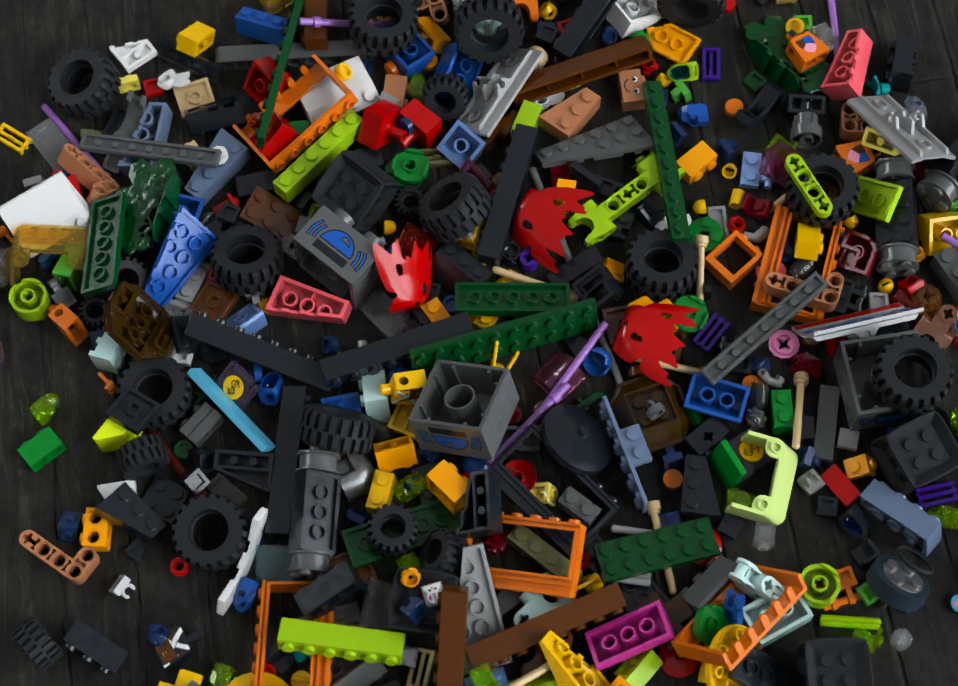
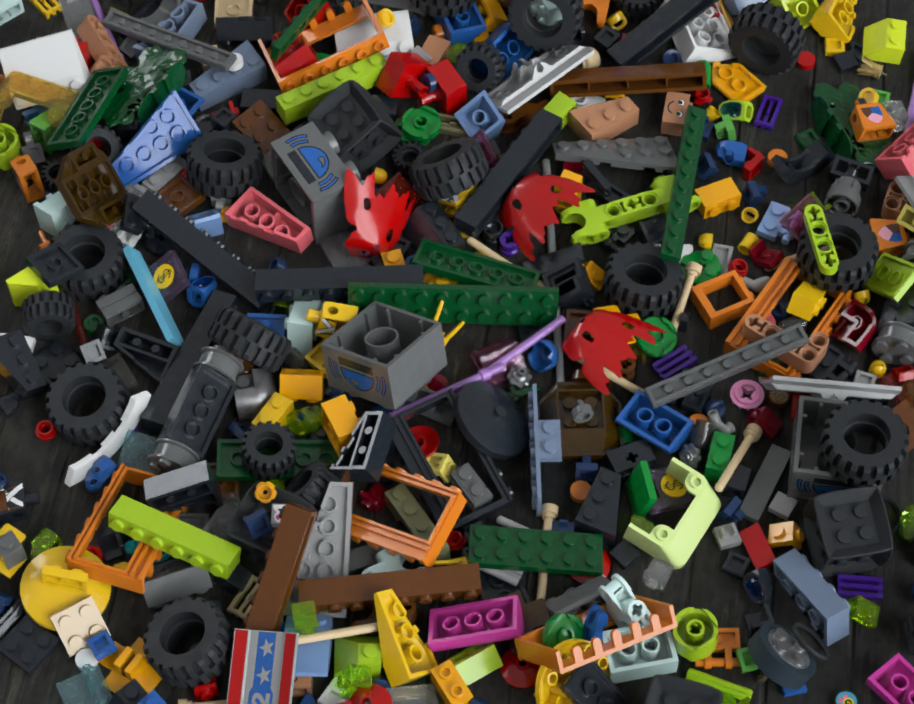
camera: 15 degrees right, 10 degrees down
none -> flat silver plant [507,365,532,389]
none -> red bracket [742,147,765,182]

